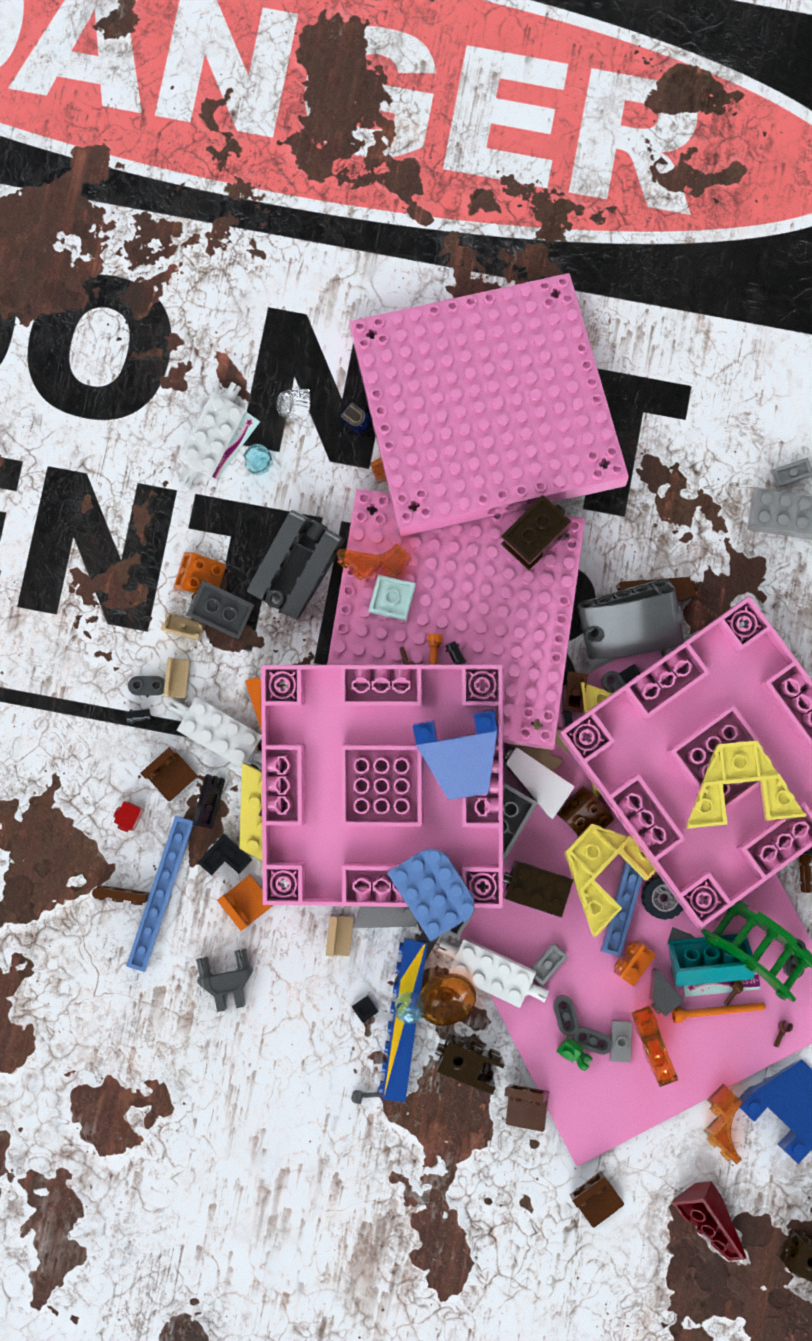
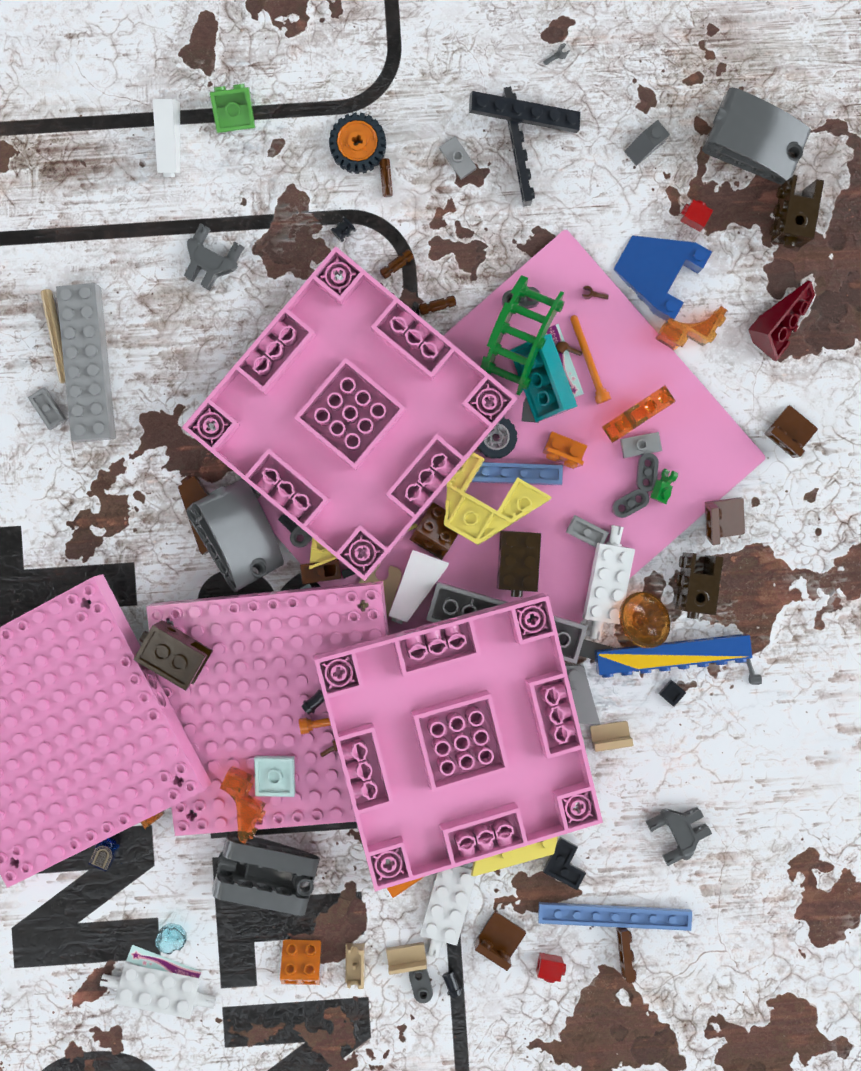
camera: 100 degrees left, 5 degrees up
dark grey plate [186,580,254,639] -> none
black hinge [192,774,225,829] -> none
orange bracket [217,875,273,931] -> none
clear hair [276,389,310,424] -> none
medium blue plate [387,848,474,942] -> none
clear light blue hair [395,992,425,1024] -> none
wedge [412,710,498,800] -> none
dark grey slope [649,968,683,1016] -> none
light yellow wing [686,741,806,828] -> none

